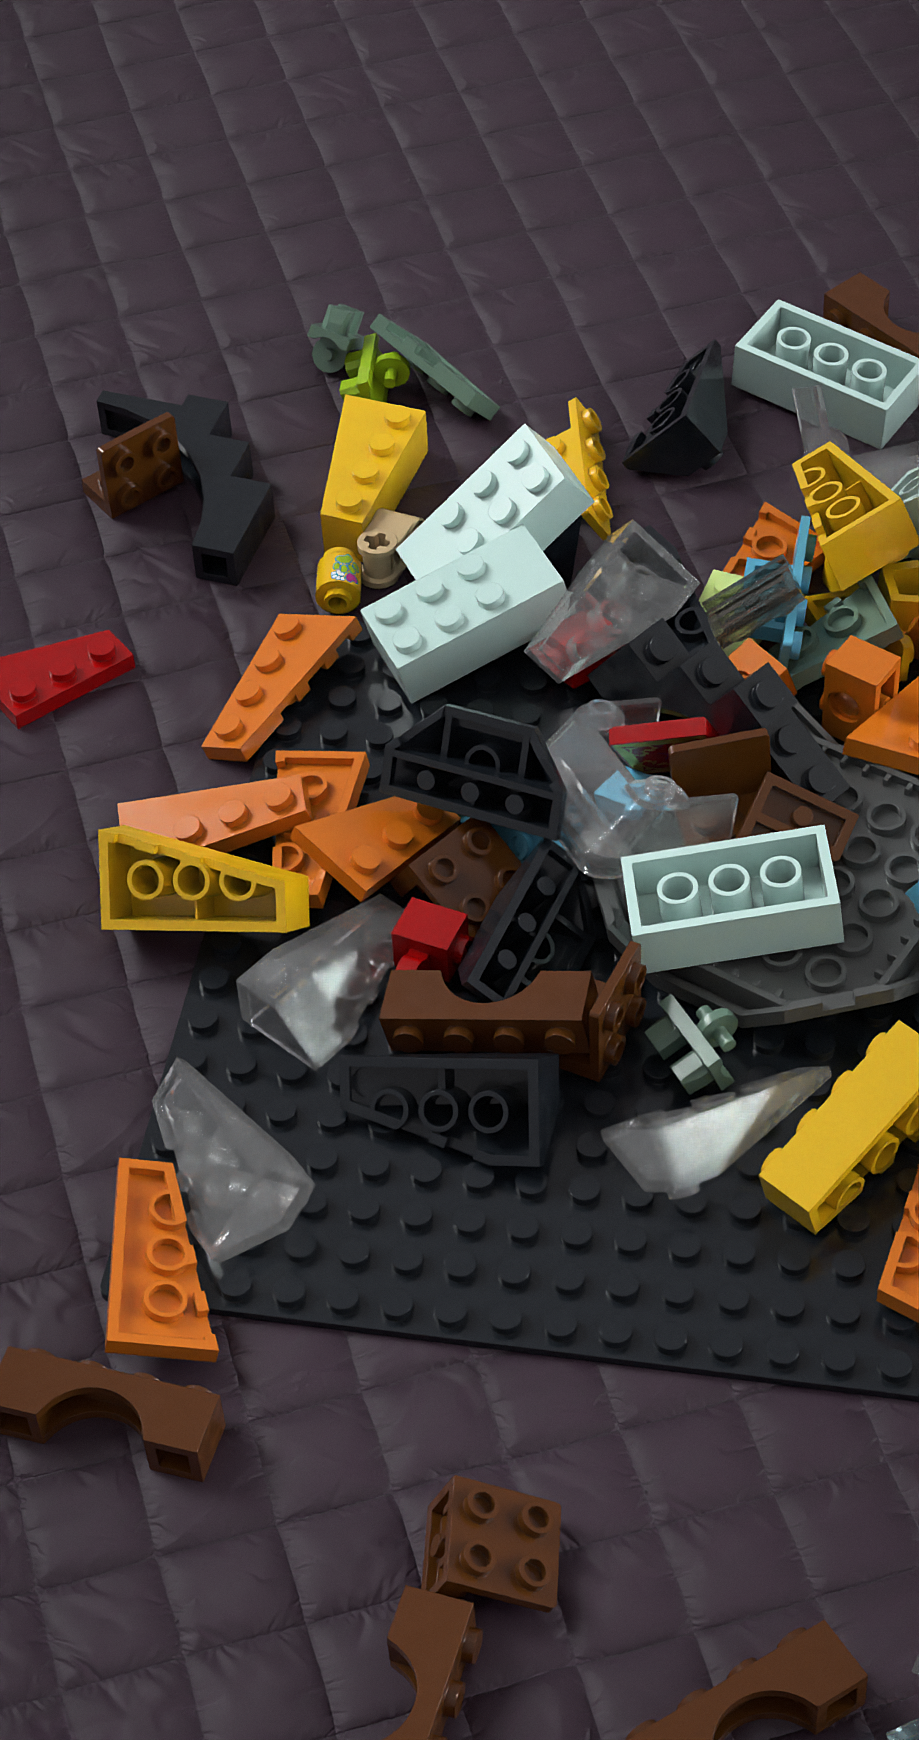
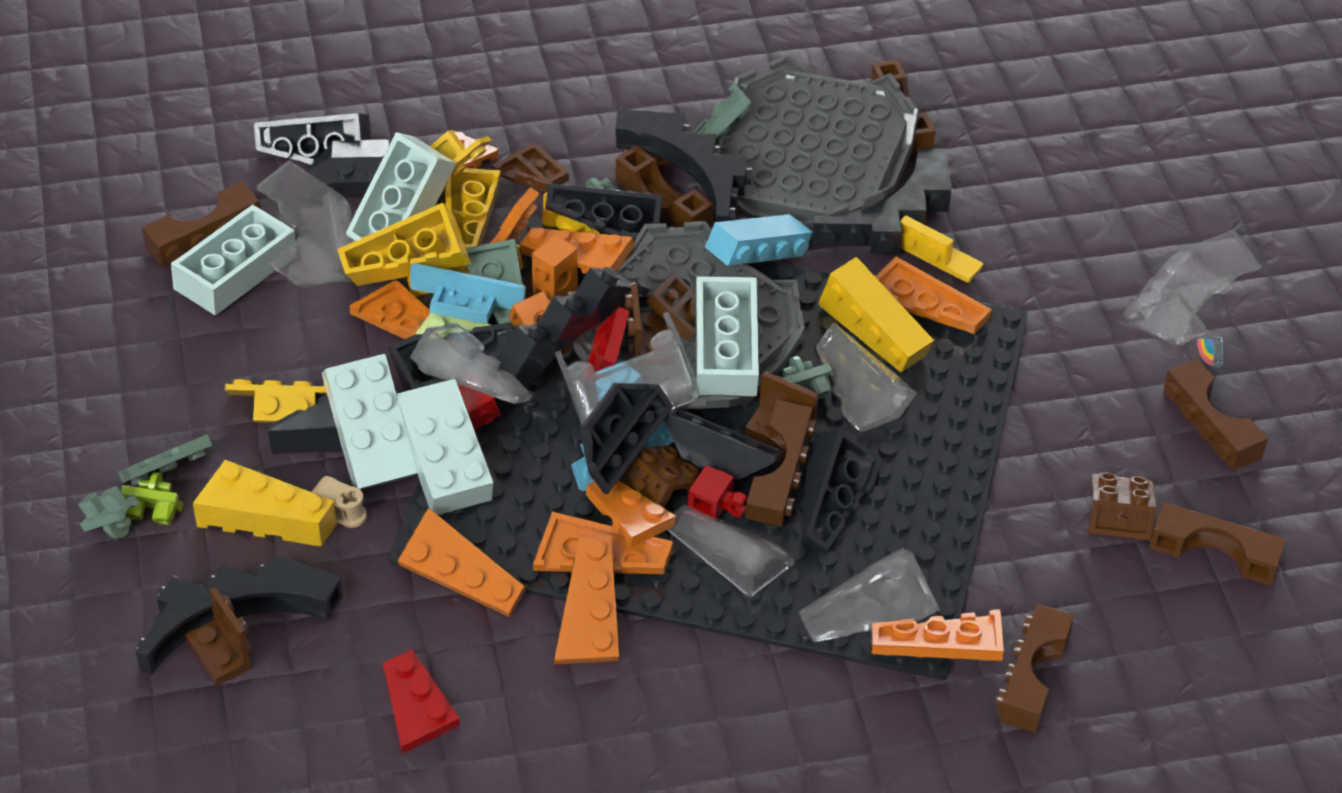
camera: 90 degrees left, 0 degrees up
yellow wedge [98,825,310,933] -> none
yellow brick [315,547,362,614] -> none
black wedge [622,339,728,477] -> none
clear smoke plate [702,554,805,649] -> none

